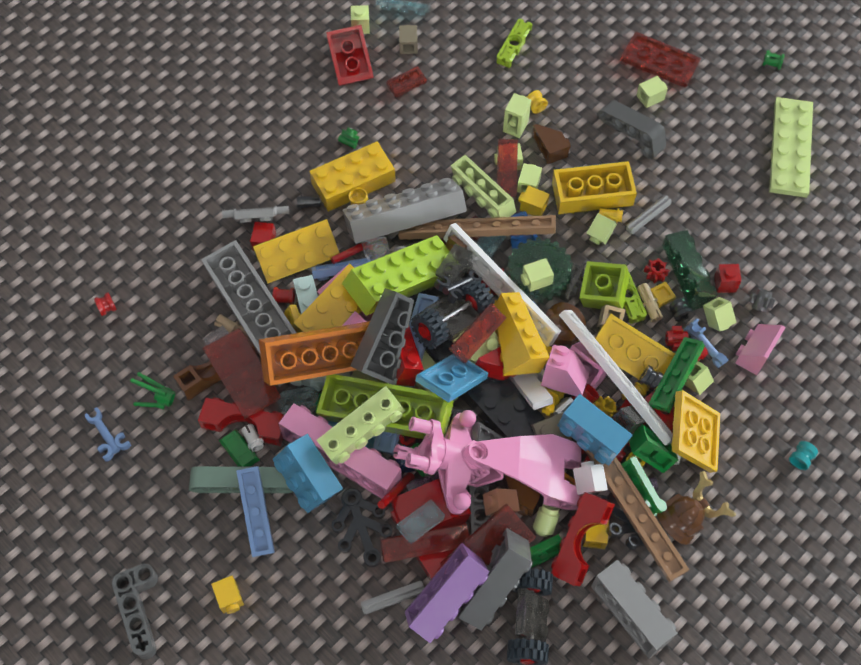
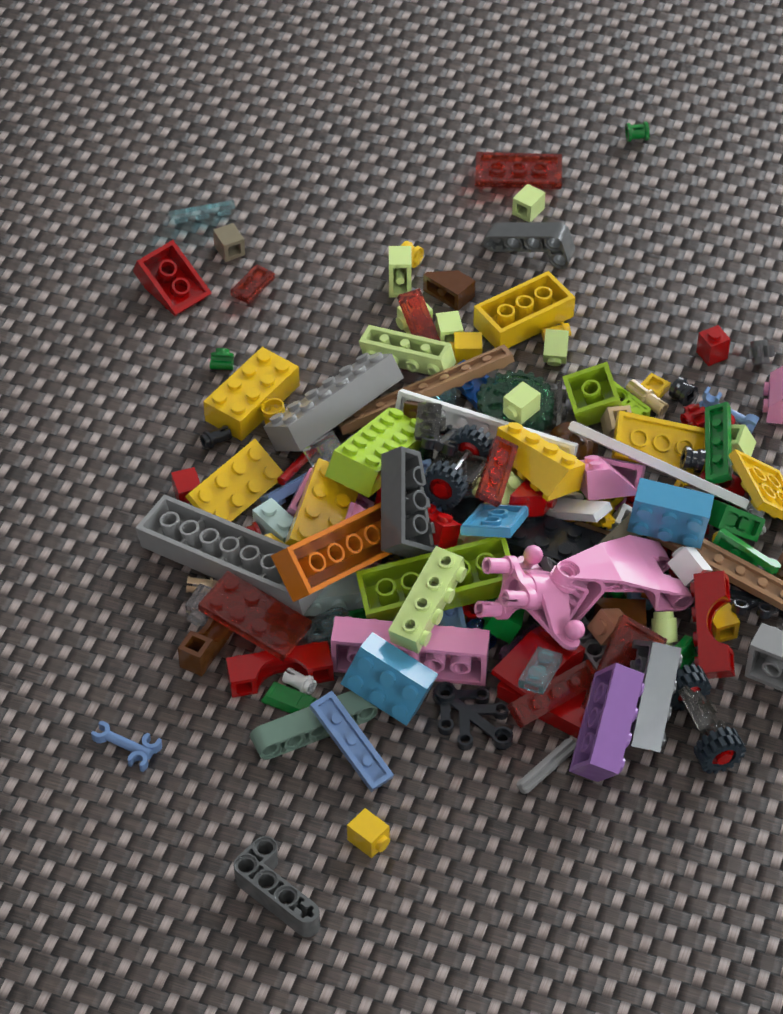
camera: 25 degrees left, 15 degrees down
red wheel [94,292,117,317] -> none
green plant [130,372,175,410] -> none
light grey plate [222,206,289,223] -> none
yellowish green brick [351,5,370,34] -> none
red bar [377,473,414,509] -> none
lime piece [496,19,532,68] -> none
light grey axle [626,195,672,234] -> none
red gear [643,258,670,284] -> none
clear green wedge [662,230,717,310] -> none
yellowish green brick [703,297,737,331] -> none
yellowish green plate [769,97,813,198] -> none

